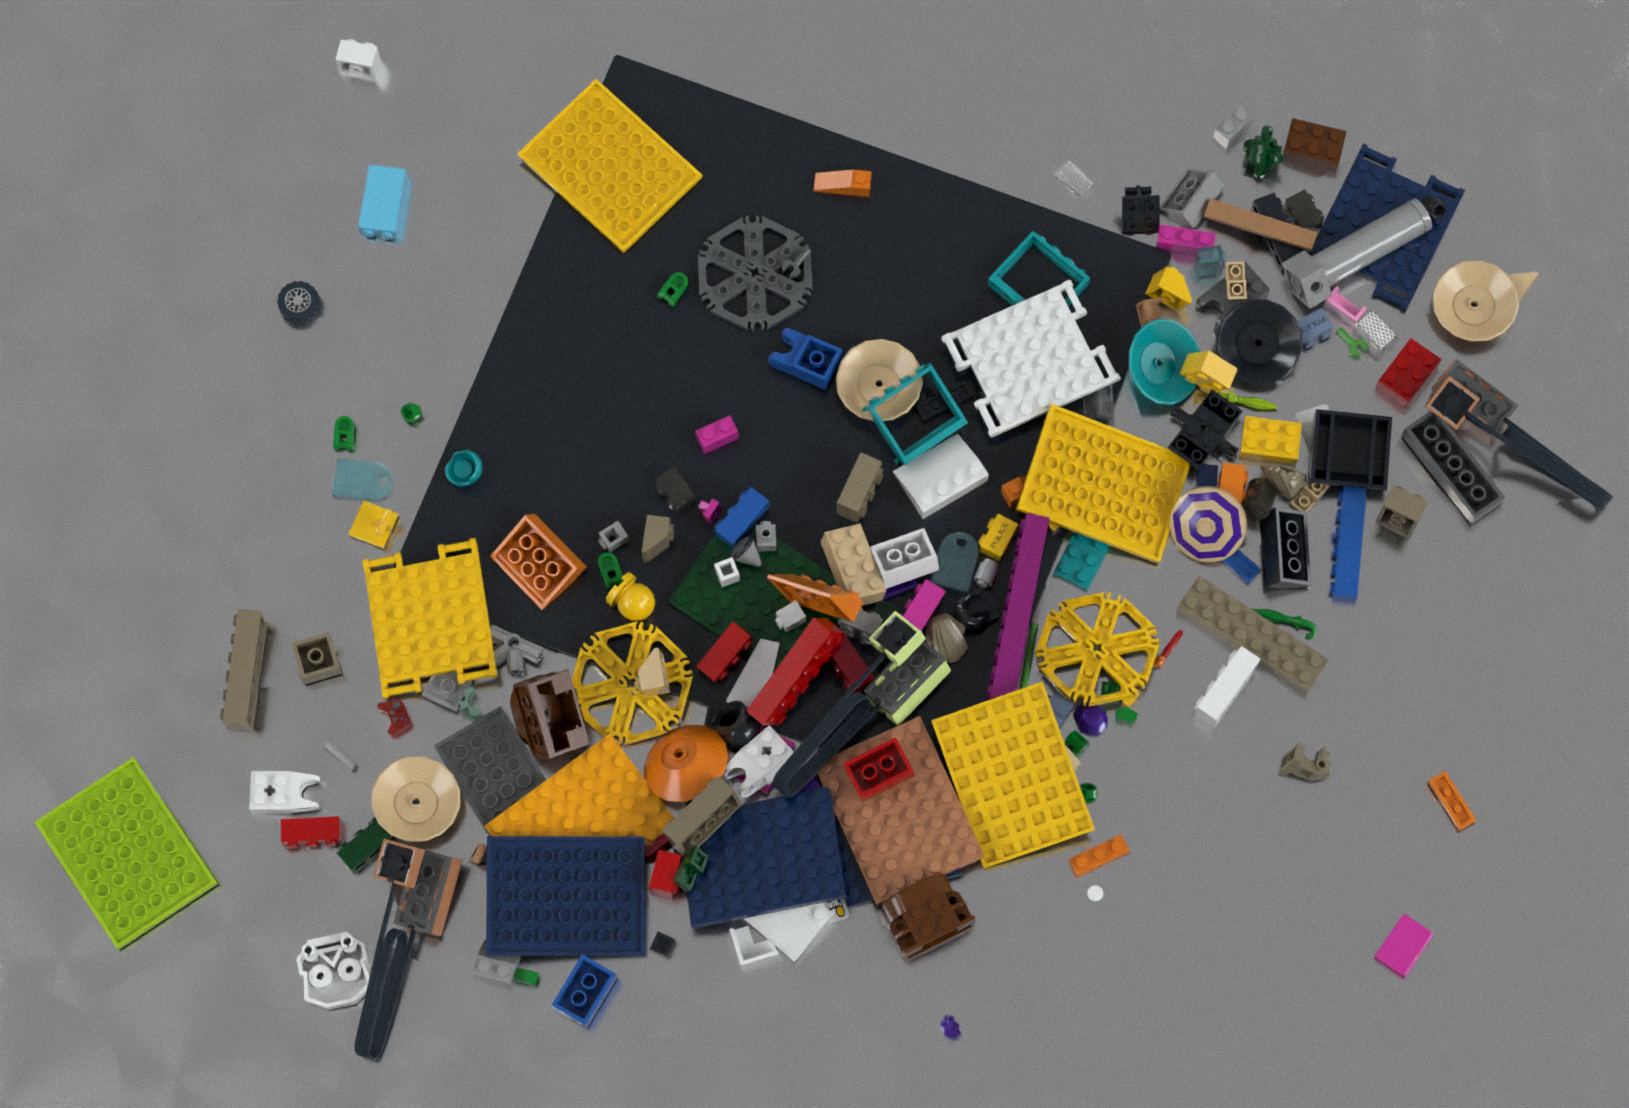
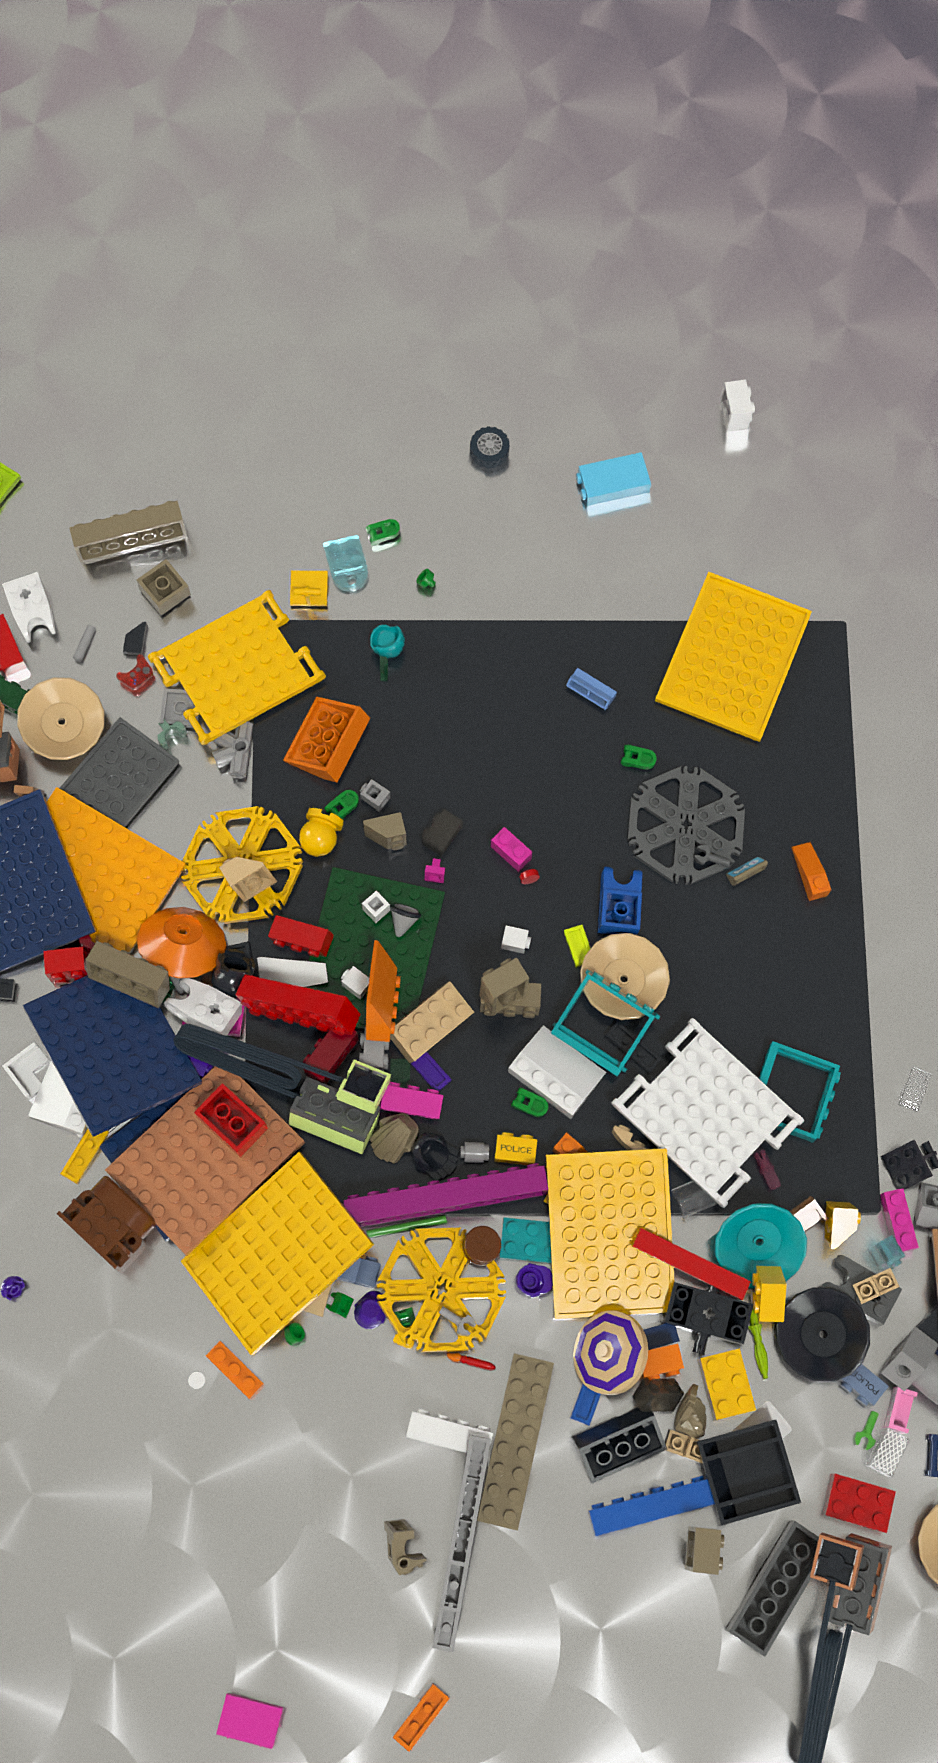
camera: 65 degrees right, 0 degrees up
reddish brown brick [510,669,590,759] -> none
dark green slope [673,846,709,891] -> none
blue brick [715,487,769,549] -> none
light grey brick [756,521,776,552] -> none
white brick [870,528,939,589] -> none
clear light blue plate [931,532,978,593] -> none
green piece [1115,708,1138,726] -> none
green piece [1251,608,1317,639] -> none
none -> yellow tile [60,1129,110,1184]
none -> black tile [123,622,147,656]
none -> clear green tile [380,656,388,681]
none -> light grey slope [432,1435,491,1652]
none -> light grey bar [439,1306,476,1336]
none -> reddish brown head [462,1226,501,1266]
none -> dark tan brick [480,958,529,1016]
none -> white brick [501,926,531,954]
none -> green plate [511,1088,548,1117]
none -> dark purple hat [516,1263,553,1298]
none -> red tile [520,869,540,884]
none -> neon yellow tile [564,925,591,967]
none -> medium blue piece [566,668,617,710]
none -> tan slope [612,1125,646,1150]
none -> red tile [632,1228,751,1300]
none -> dark tan slope [726,857,768,886]
none -> clear pink axle [753,1150,781,1190]

